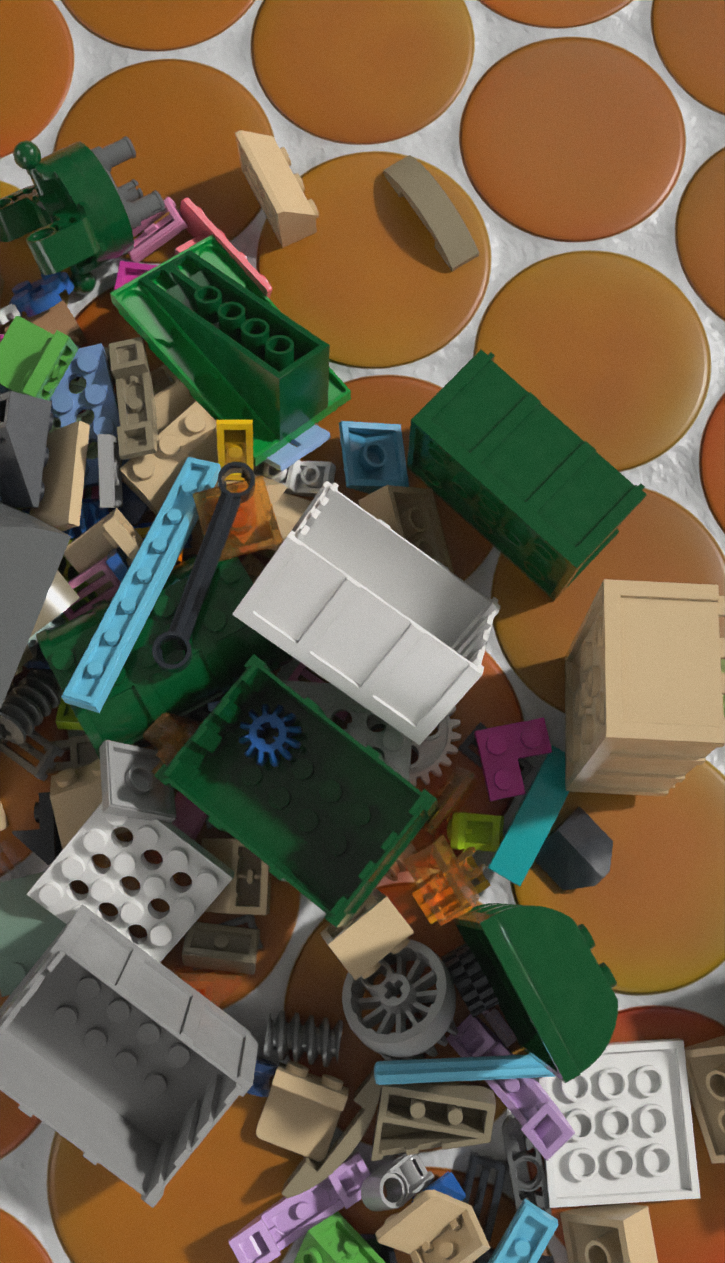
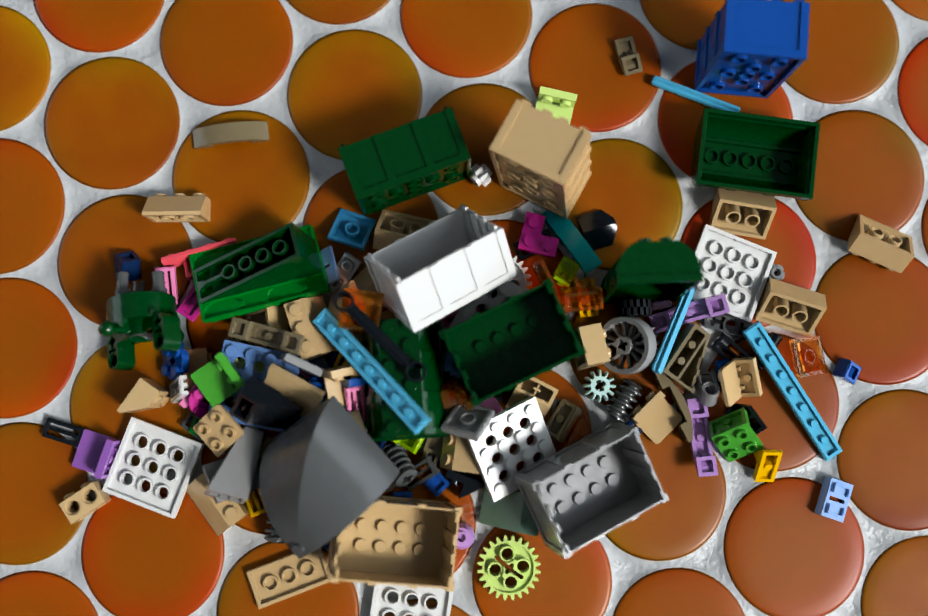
camera: 70 degrees left, 5 degrees up
yellow slope [216,420,253,480] -> none
blue gear [239,704,302,767] -> none
none -> dark blue panel [114,250,141,281]
none -> blue tile [423,473,451,497]
none -> white gear [469,163,492,187]
none -> light aqua gear [582,369,616,402]
none -> light grey plate [768,264,785,281]

